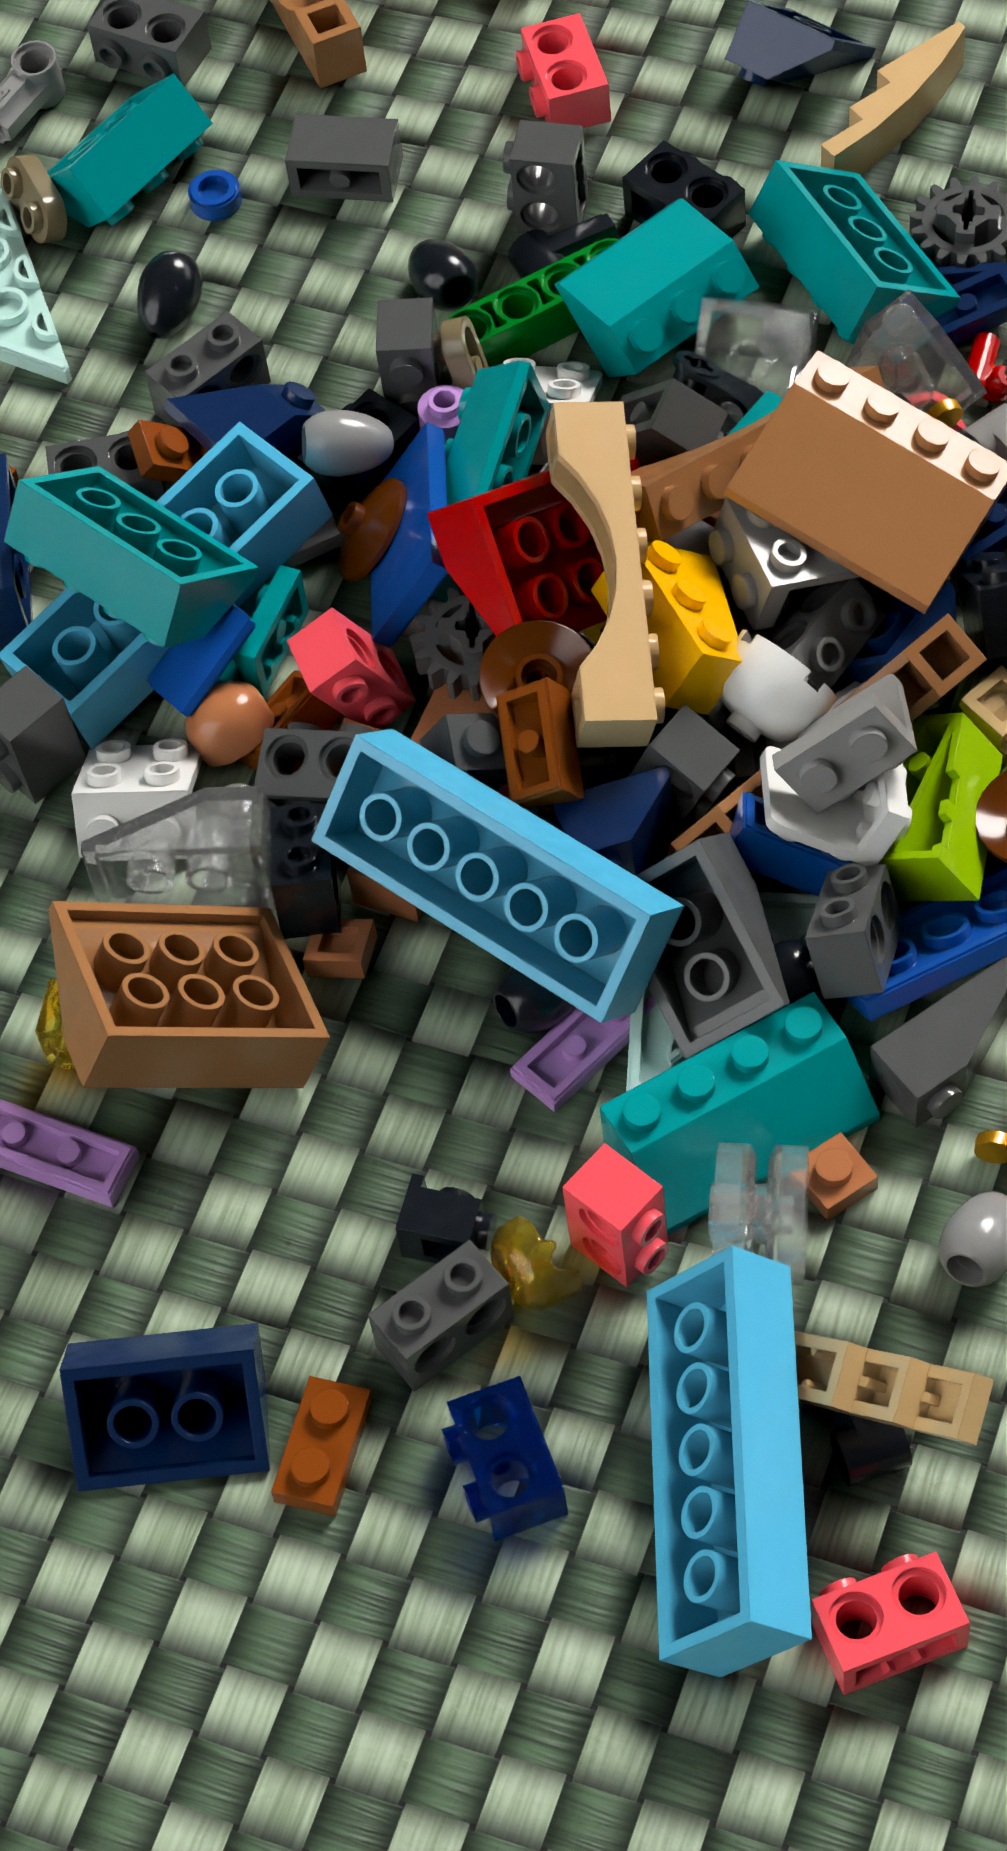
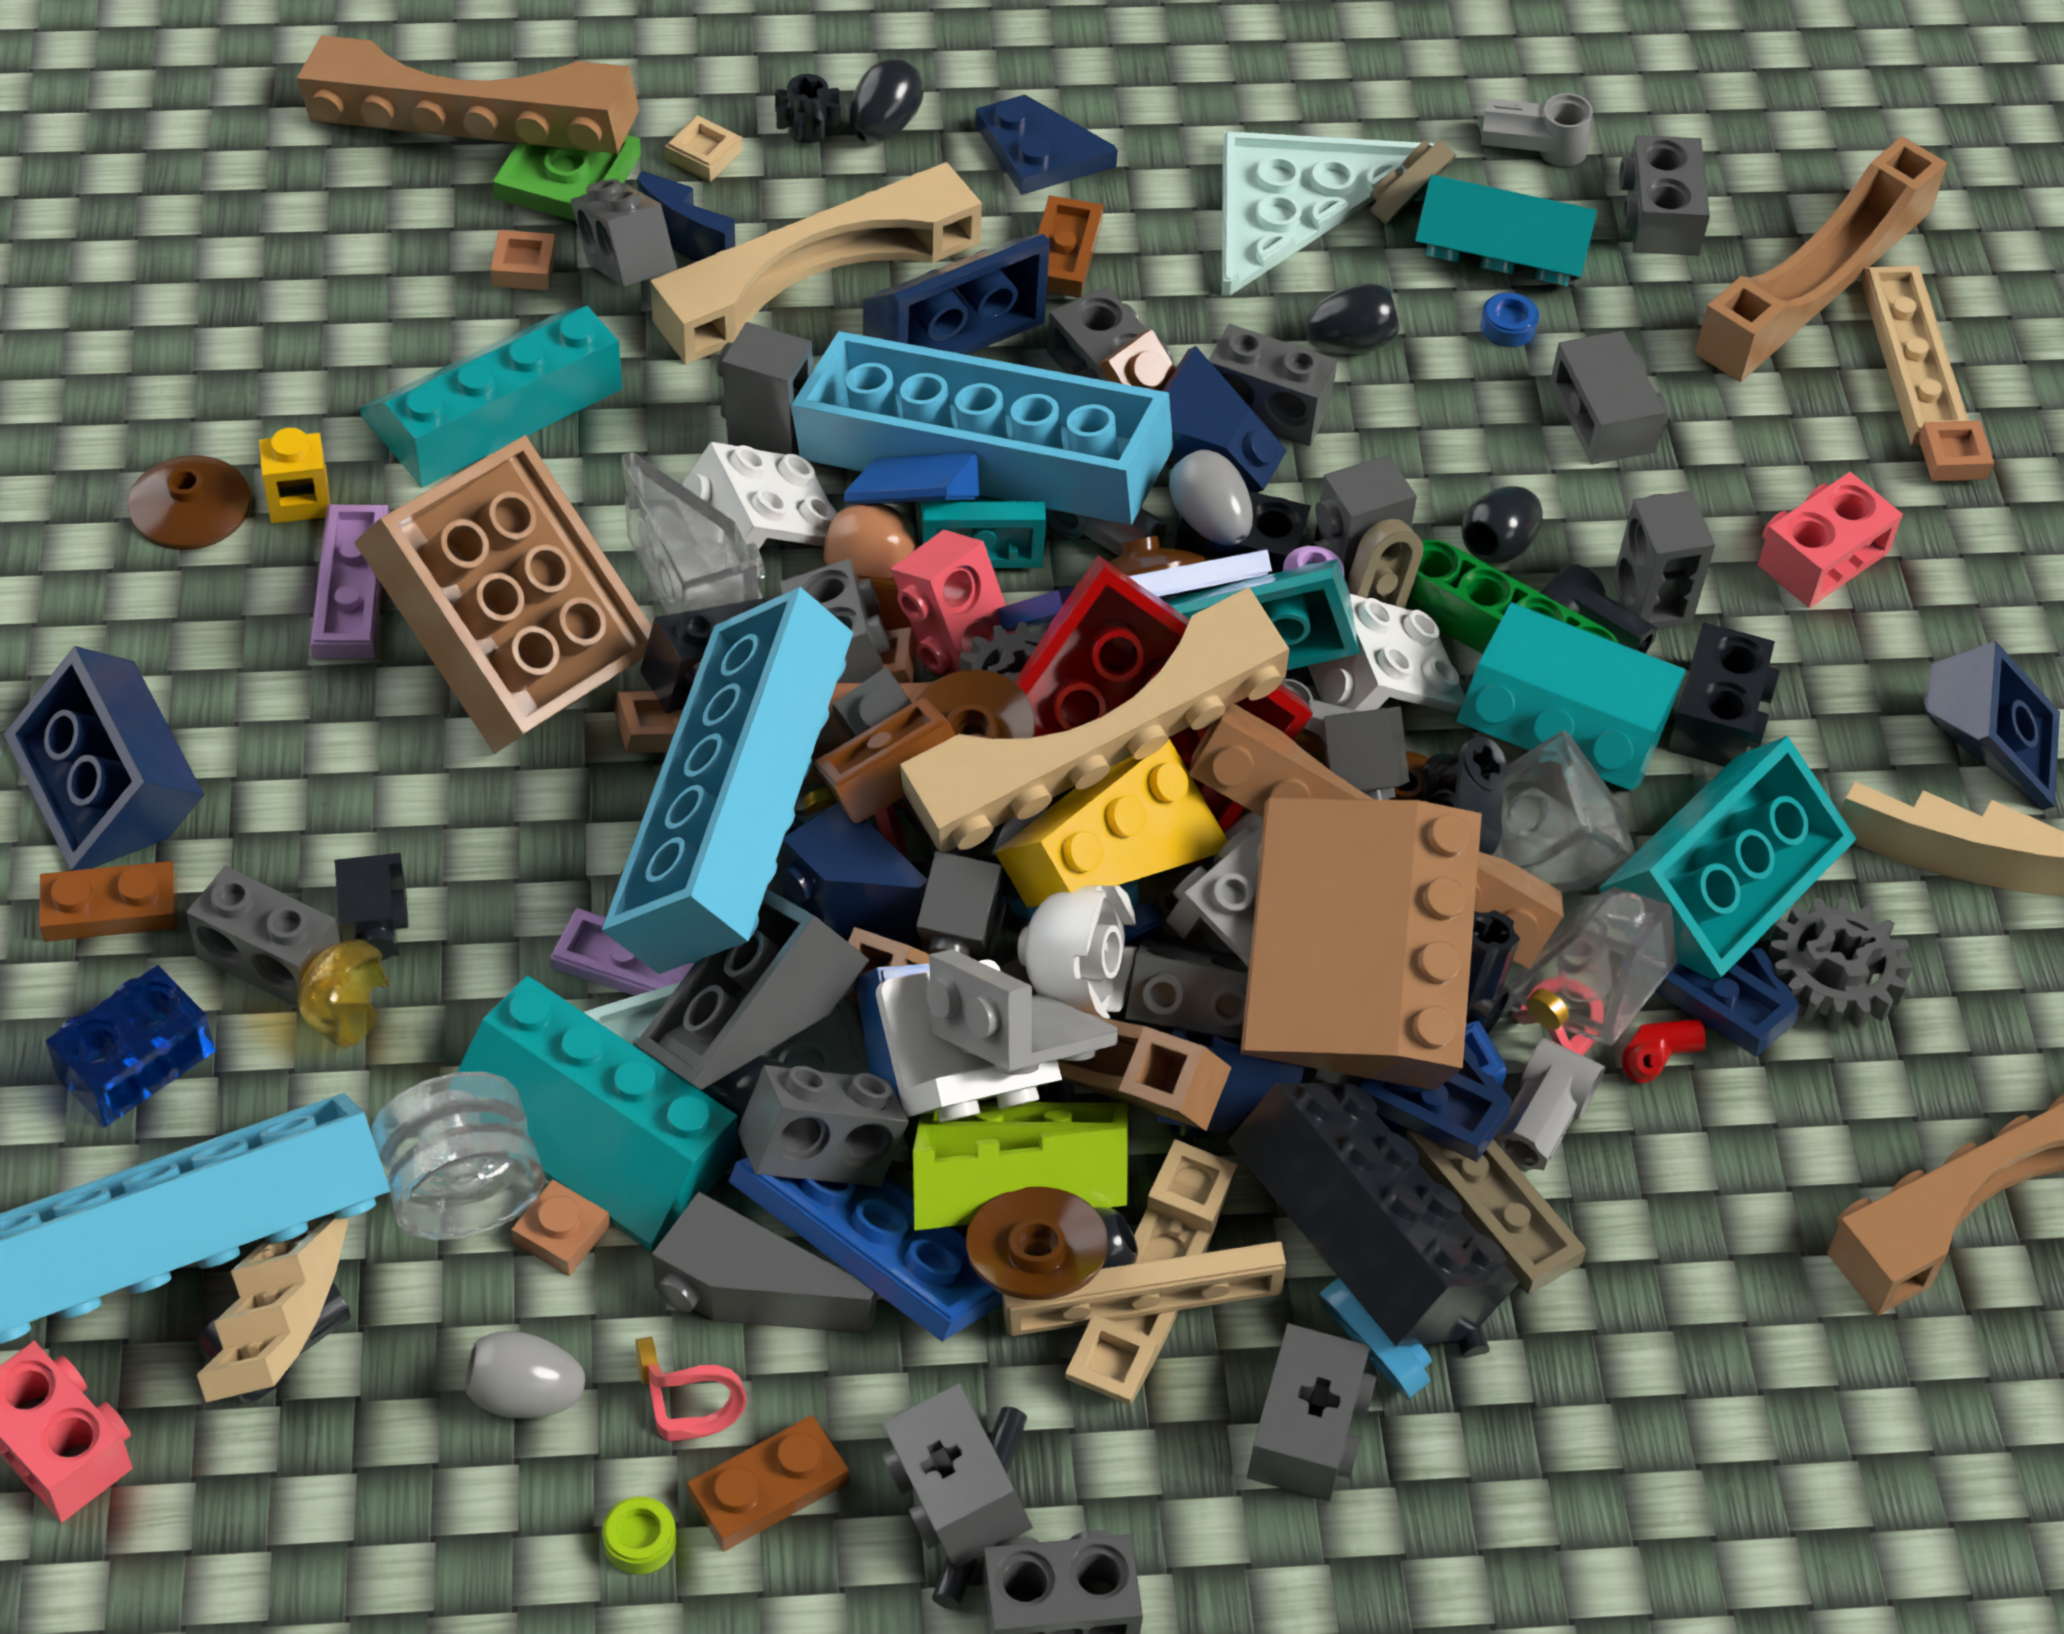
camera: 55 degrees right, 5 degrees down
teal slope [4,466,259,648] -> none
coral brick [562,1143,668,1288] -> none

